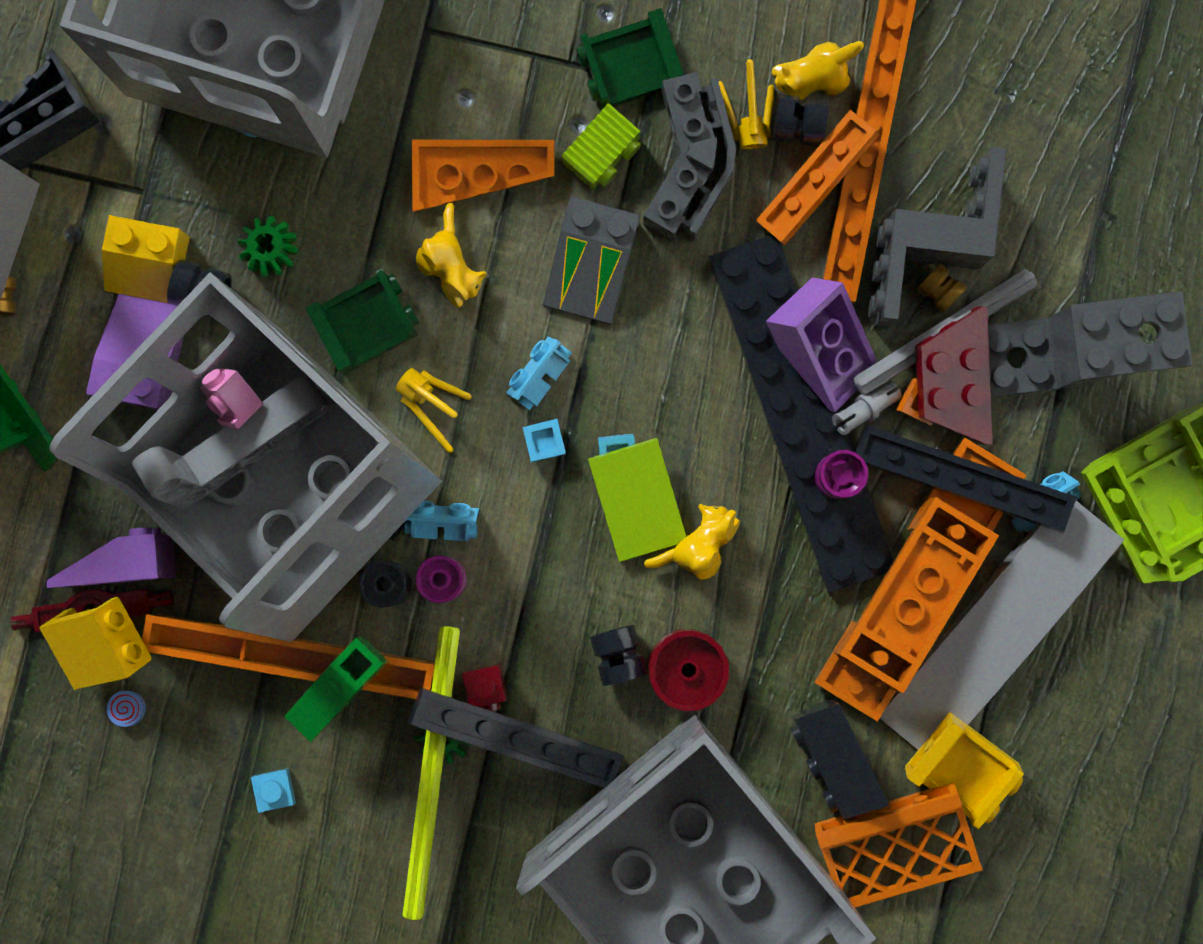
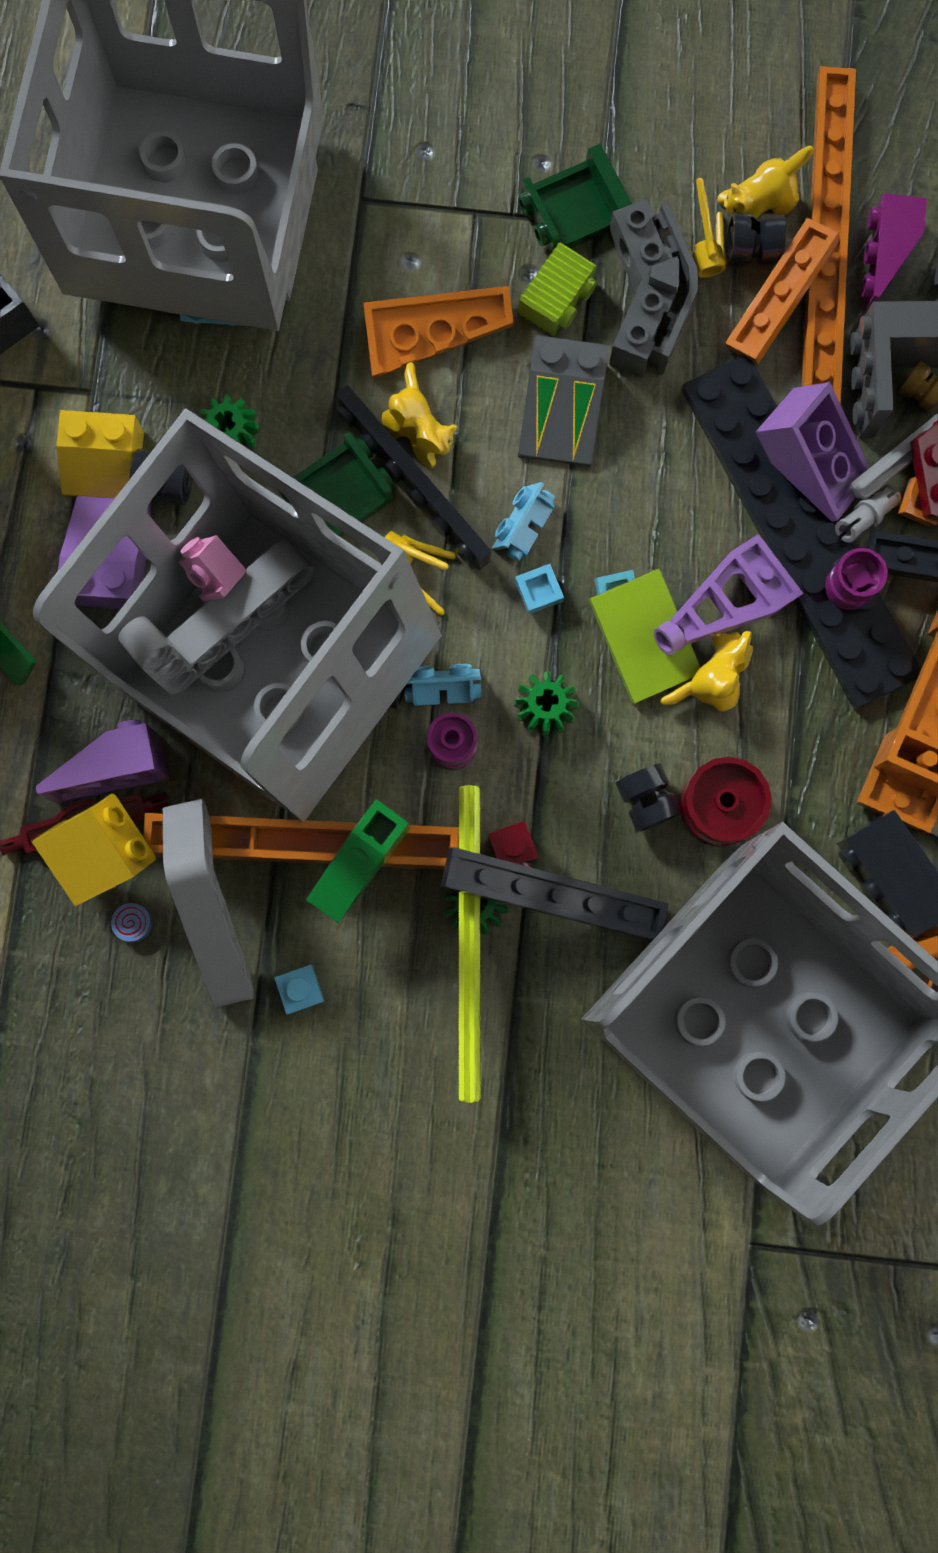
camera: 15 degrees left, 5 degrees down
black wheel [359,561,412,608] -> none
none -> light grey beam [163,799,254,1008]
none -> black plate [336,384,492,570]
none -> green gear [514,671,579,737]
none -> medium lavender plate [654,534,803,655]
none -> magenta slope [861,193,927,313]

